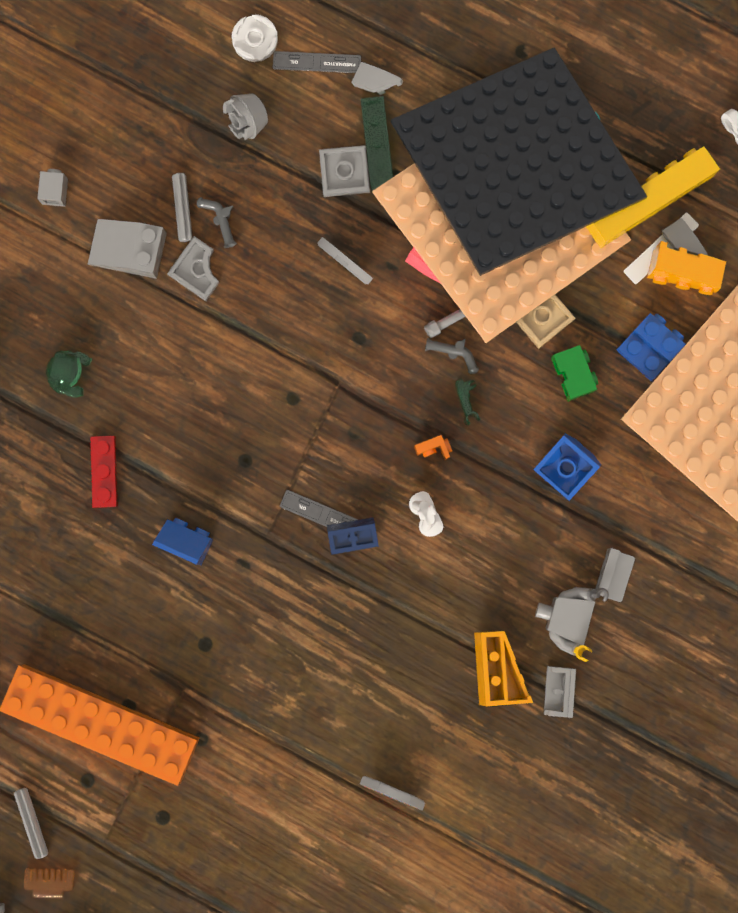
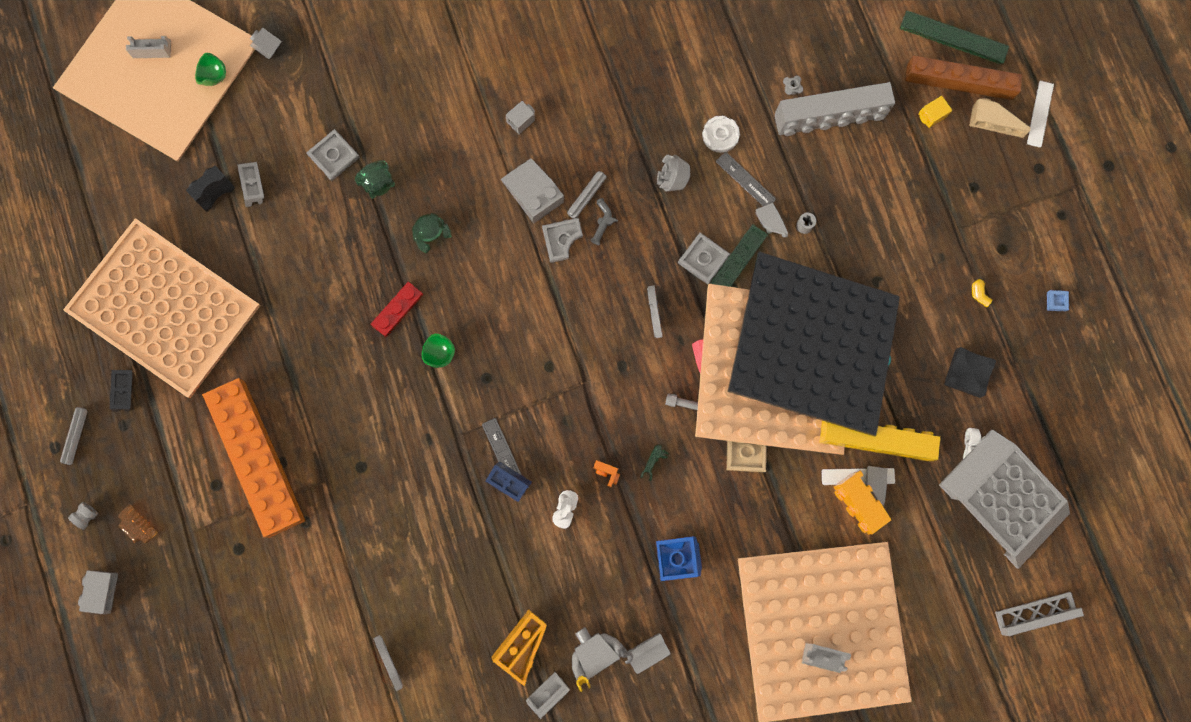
camera: 35 degrees right, 5 degrees down
light grey axle [14,788,48,859] -> none
blue slope [152,518,213,566] -> none
dark grey piece [425,338,479,374] -> none
green brick [551,345,599,402] -> none
blue plate [616,313,686,381] -> none
none -> green helmet [422,333,455,368]
none -> light grey gear [796,213,816,234]
none -> black brick [944,347,996,398]

